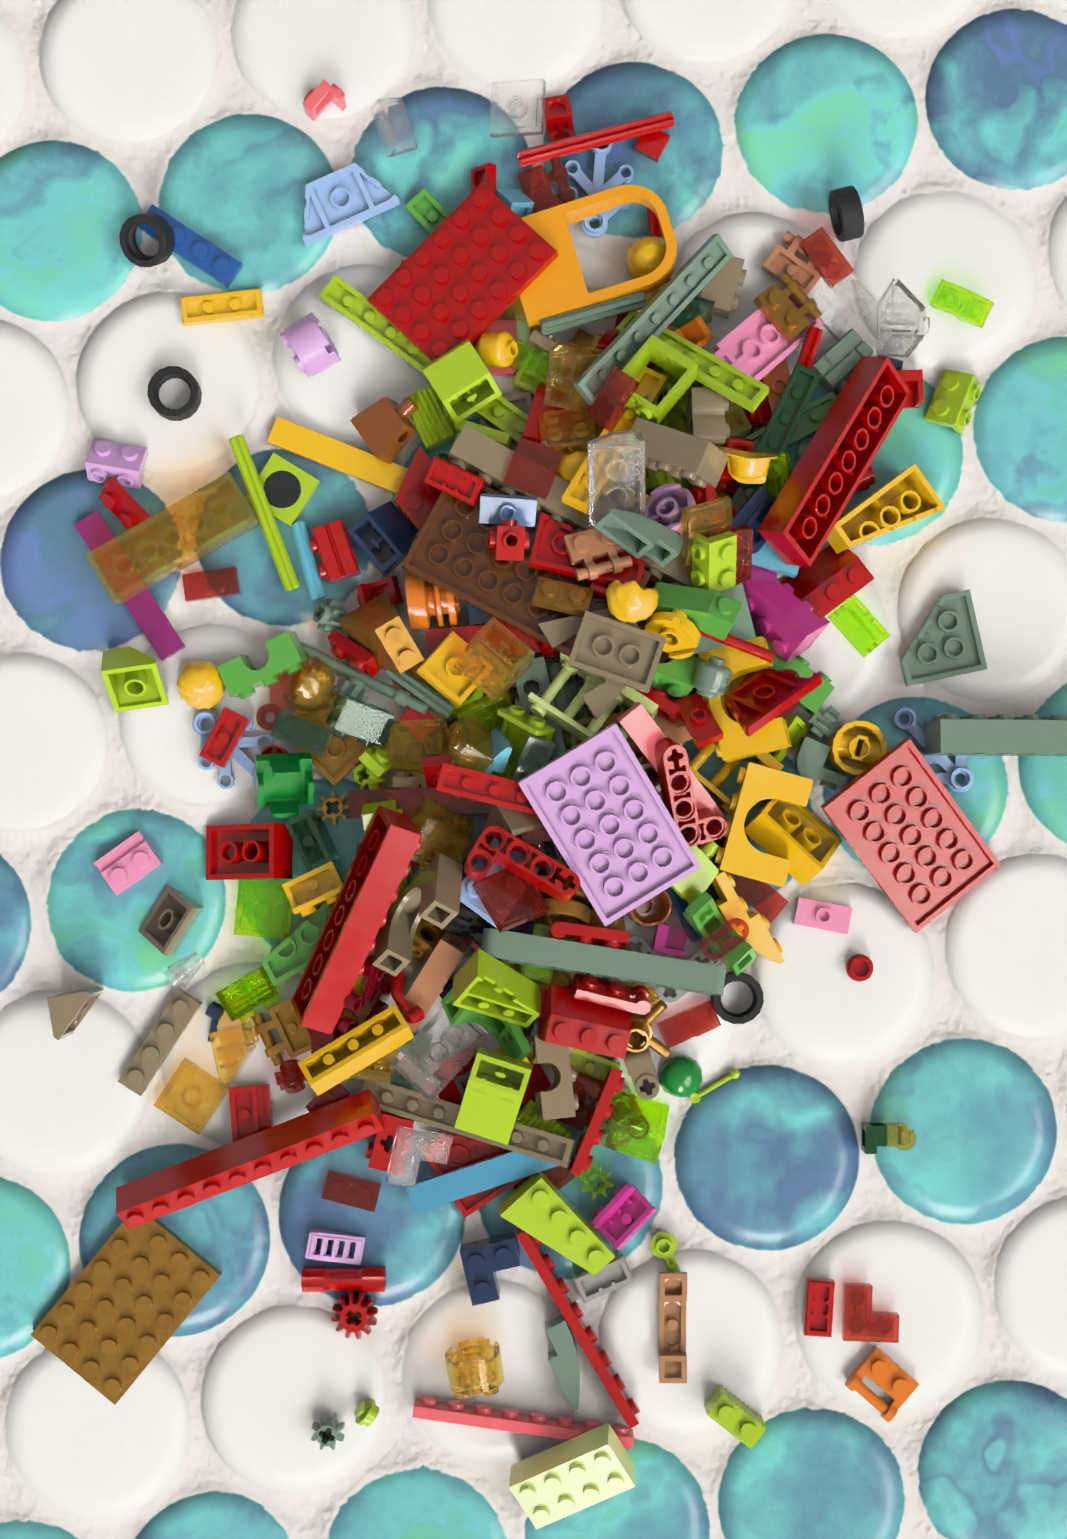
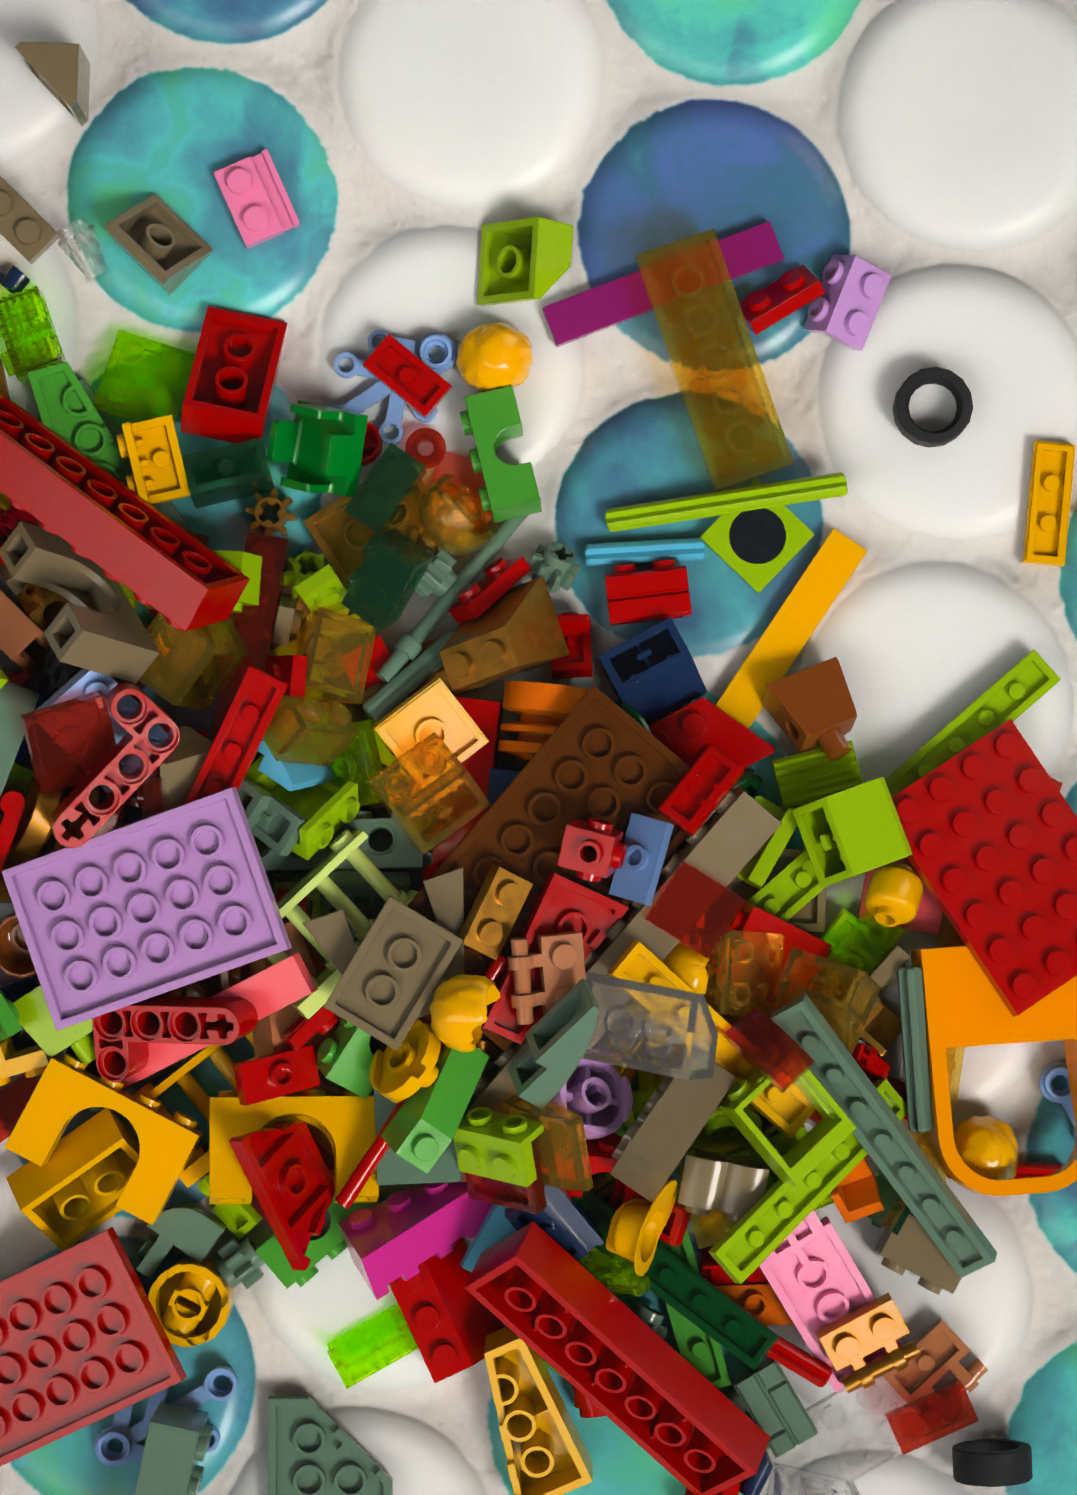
camera: 100 degrees right, 0 degrees up
clear red plate [182,567,241,602] -> none
lavender brick [280,312,341,378] -> none
sand green head [692,656,732,699] -> none

